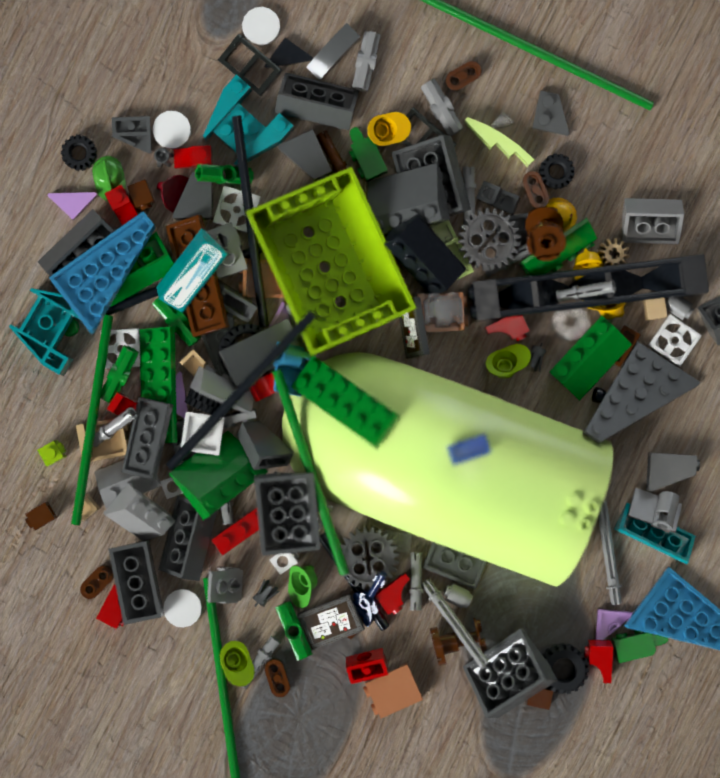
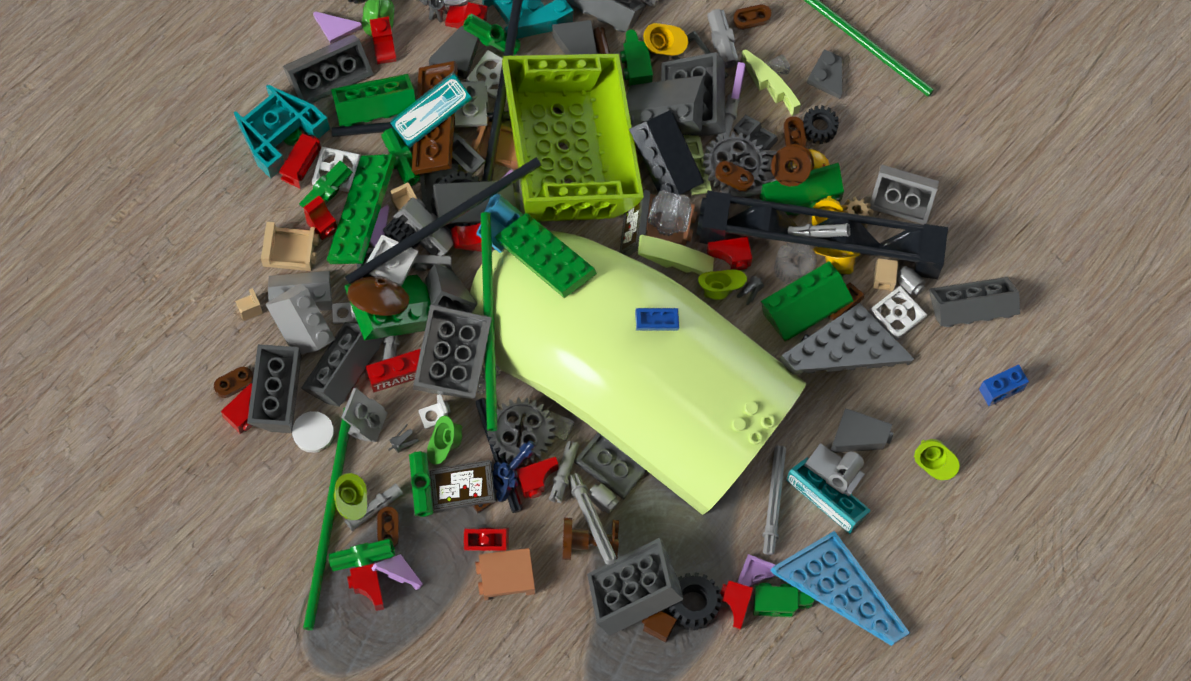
camera: 15 degrees right, 20 degrees down
reddish brown brick [25,502,57,530] -> none
lime brick [37,440,67,467] -> none
dark azure wing [49,211,155,334] -> none
green piece [71,315,113,526] -> none
light grey pin [93,407,137,447] -> none
dark grey tile [122,397,173,481] -> none
reddish brown brick [127,179,155,211] -> none
dark red shield [157,175,189,213] -> none
none -> red window [279,133,321,189]
none -> green piece [329,538,395,572]
none -> reddish brown dish [347,277,409,316]
none -> red arch [347,564,384,611]
none -> lavender tile [372,554,423,590]
none -> yellowish green slope [638,235,714,275]
none -> reddish brown plate [715,161,754,191]
none -> lavender tile [731,62,746,99]

